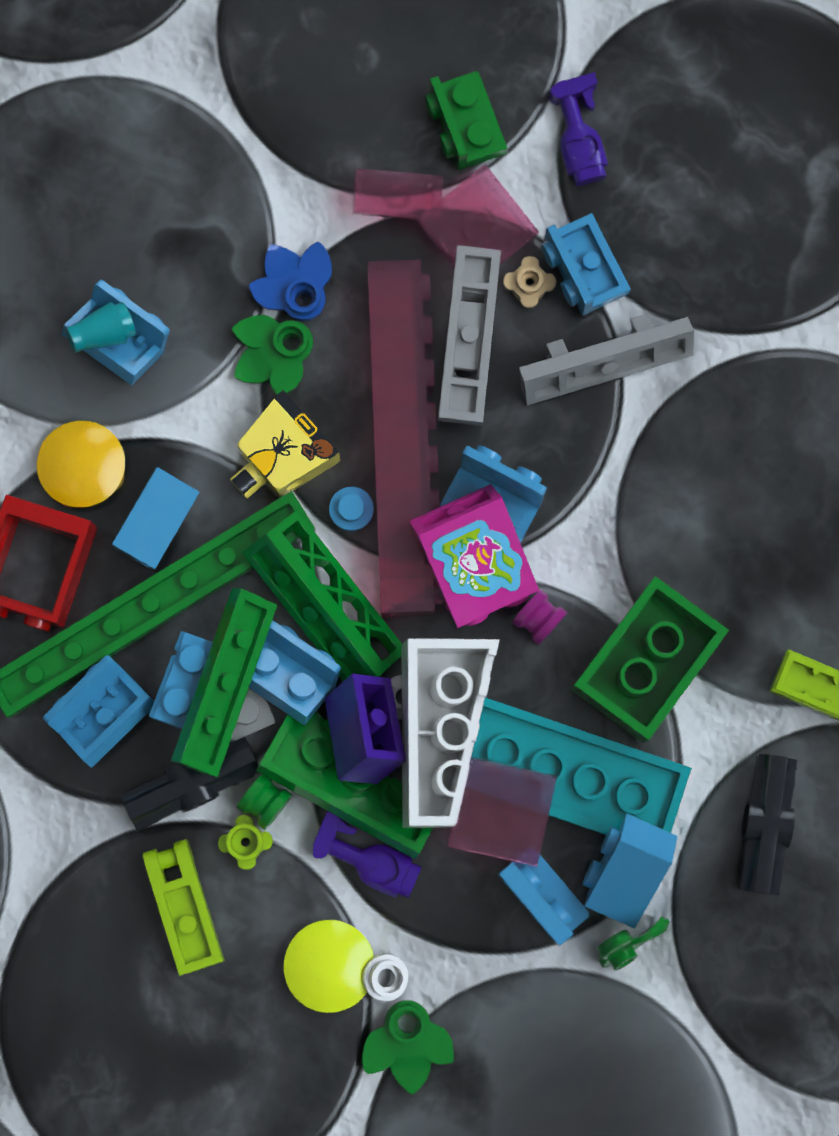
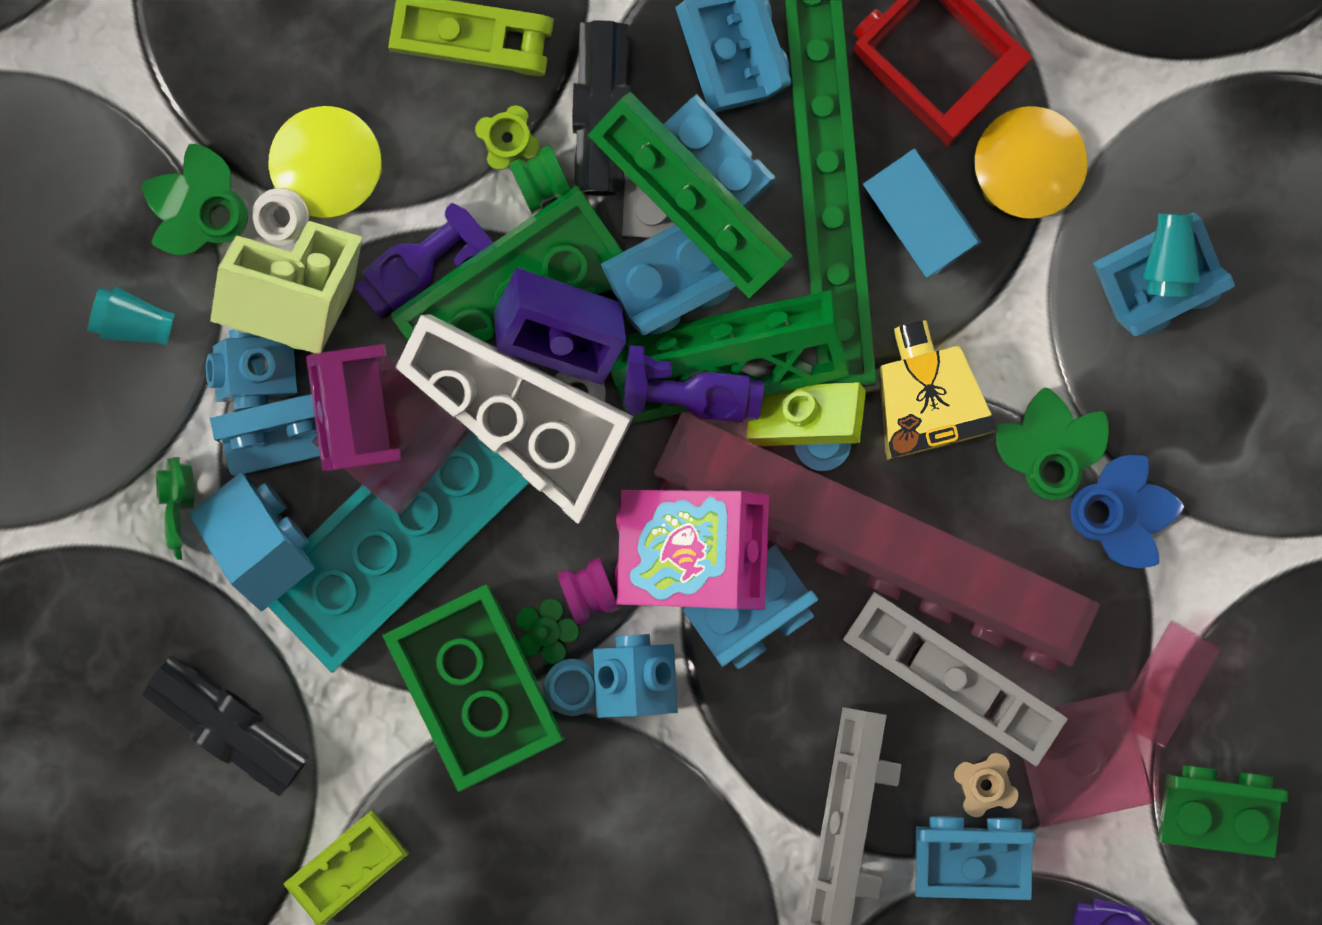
camera: 125 degrees right, 5 degrees up
none -> teal cone [87,286,175,346]
none -> dark azure brick [206,329,297,411]
none -> yellowish green brick [210,221,362,353]
none -> magenta panel [306,344,401,471]
none -> green plant [516,598,580,664]
none -> dark azure plate [544,659,596,716]
none -> dark azure brick [593,634,678,718]
none -> dark purple piece [624,345,764,422]
none -> lime plate [746,382,866,446]

